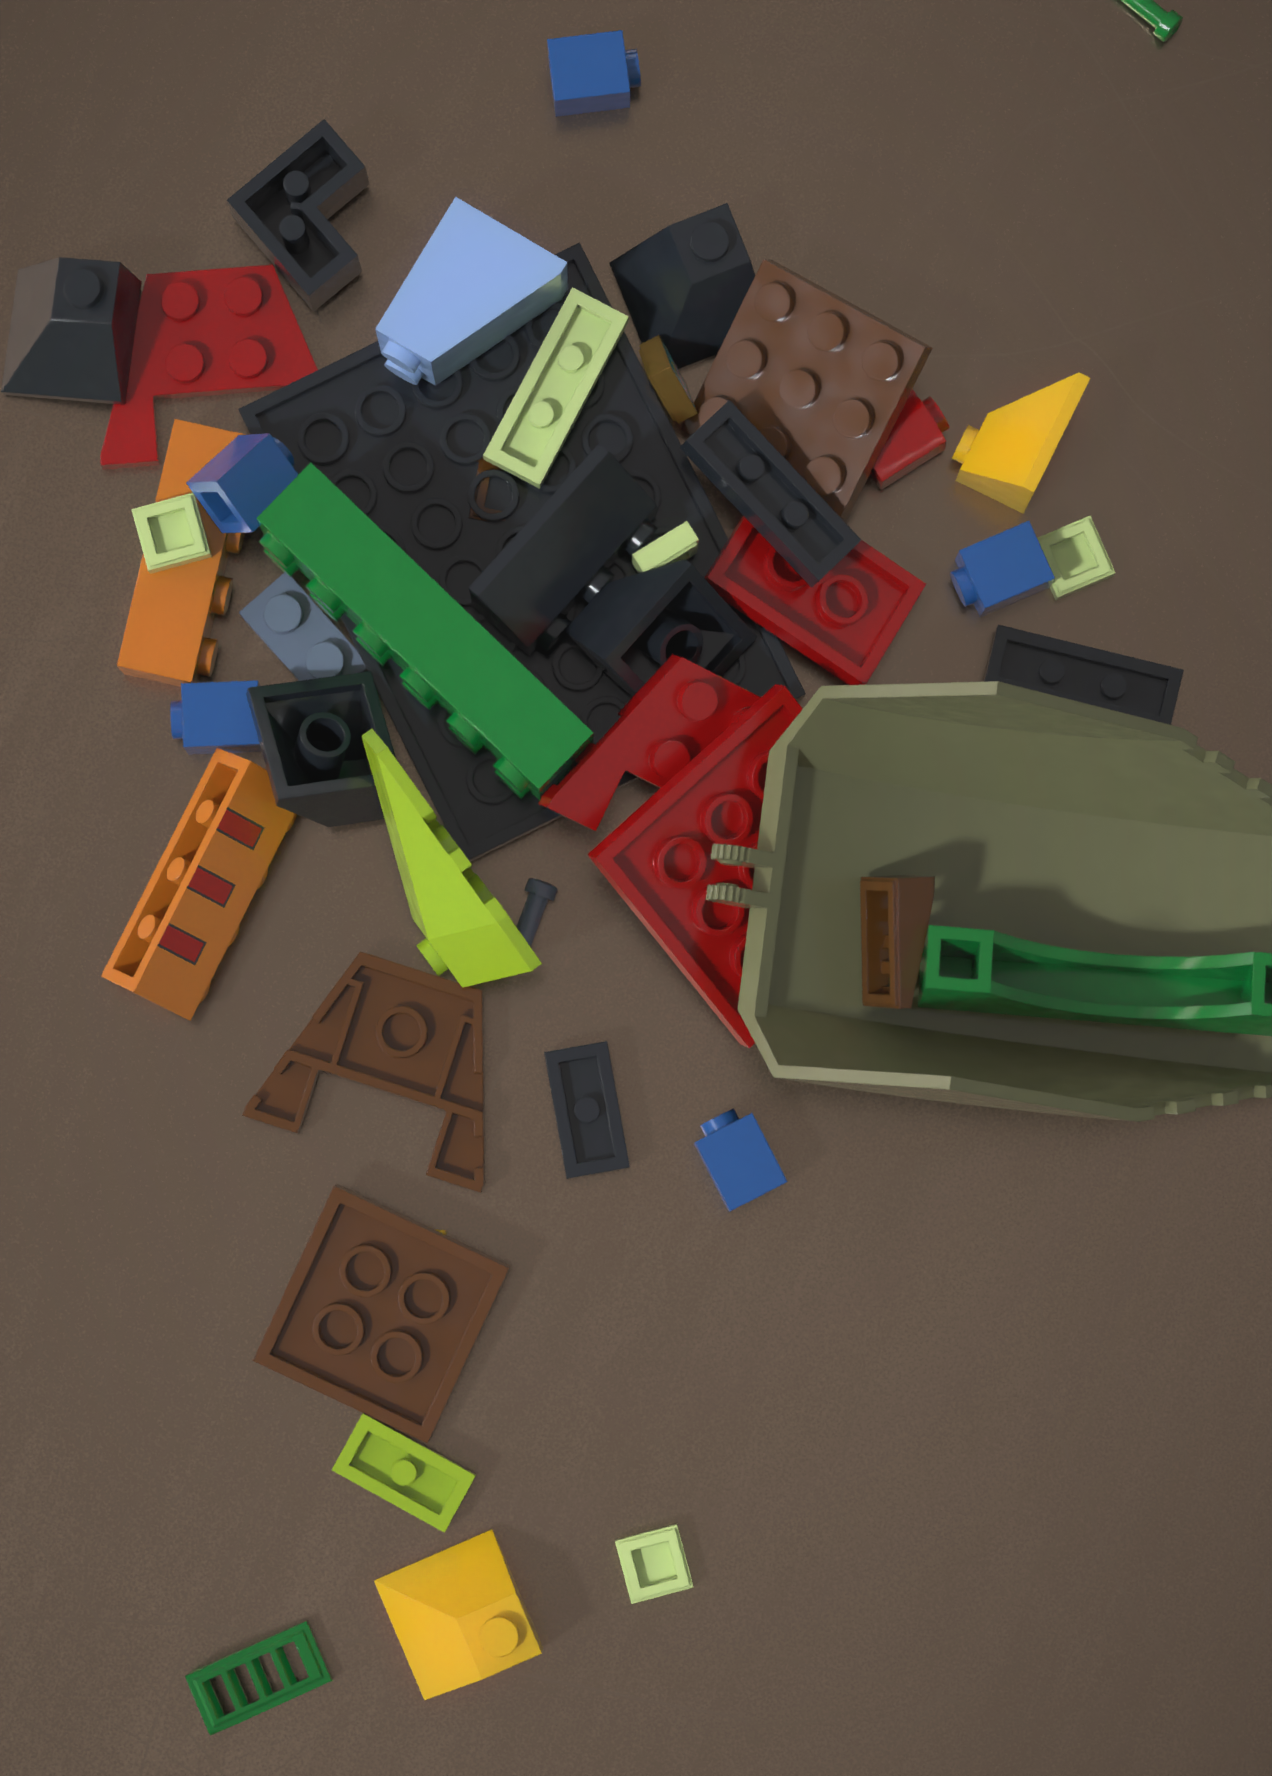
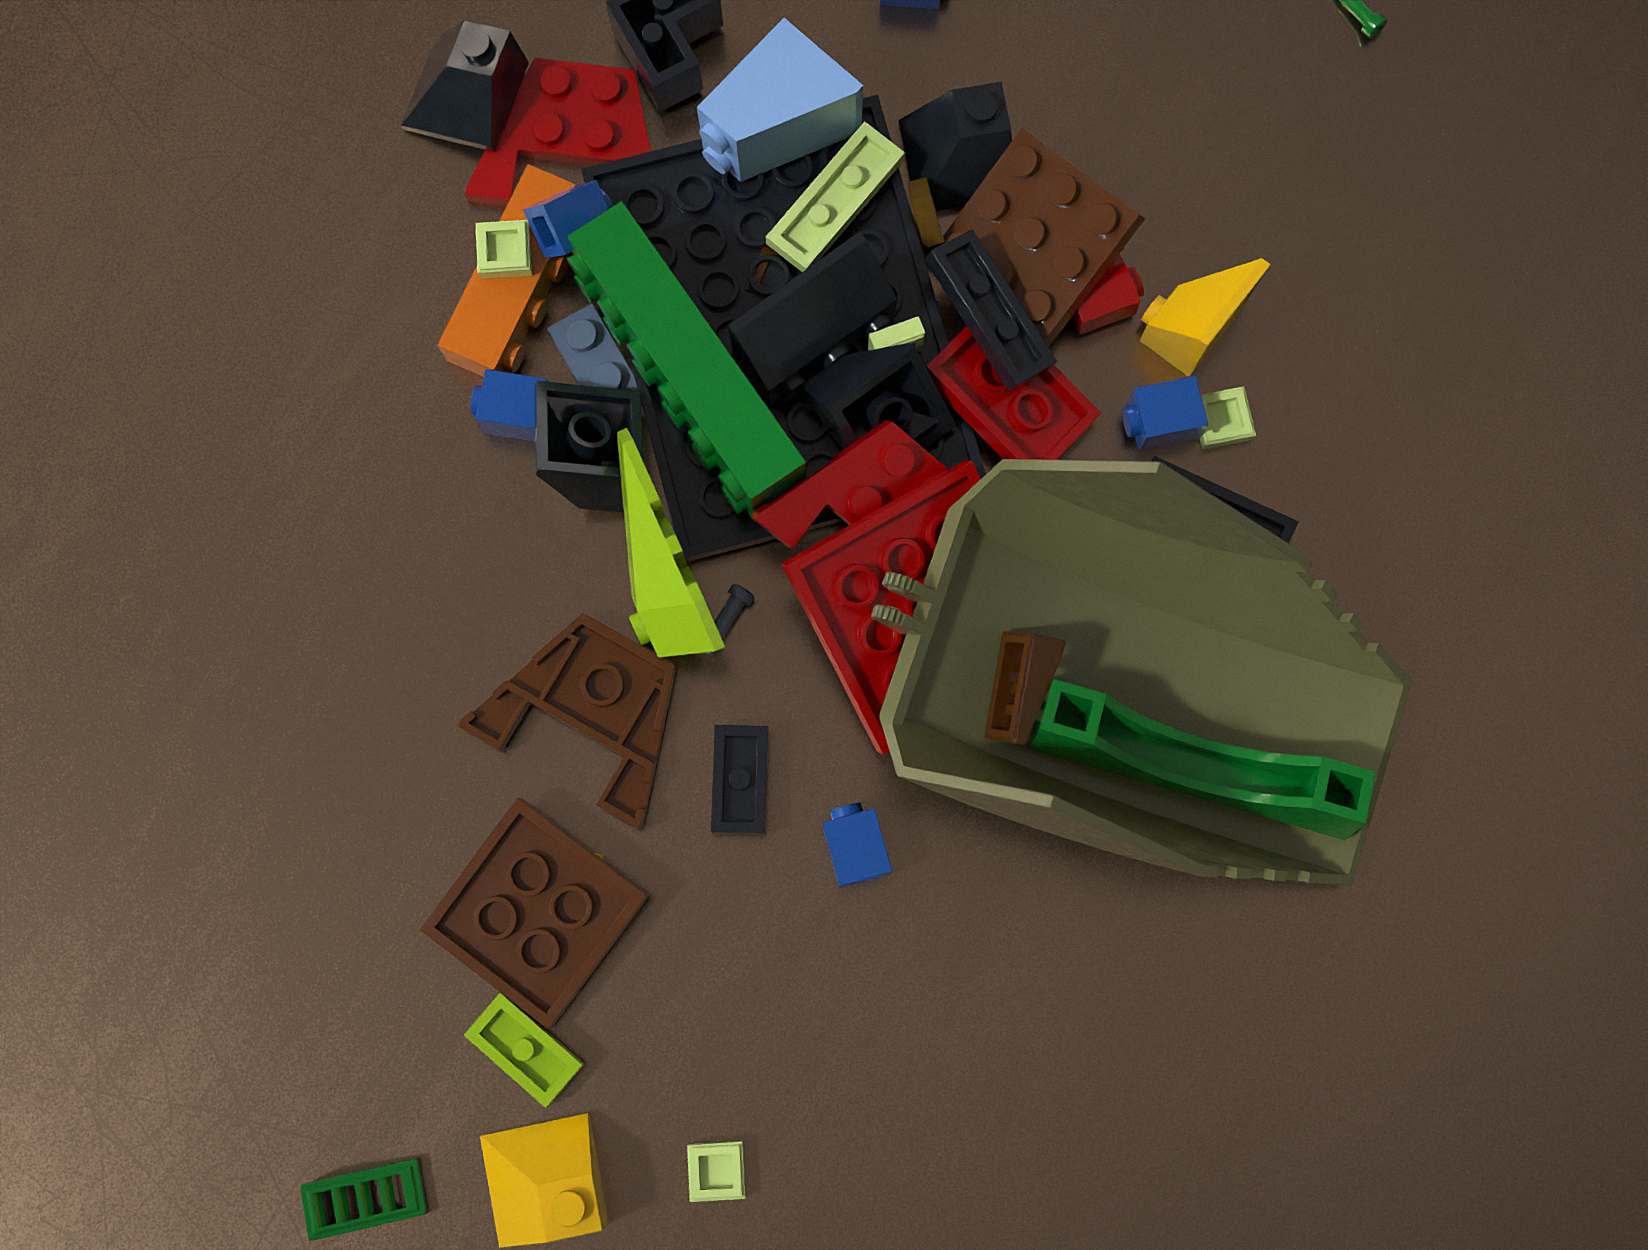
camera: 15 degrees right, 5 degrees down
orange brick [101,748,297,1021] -> none

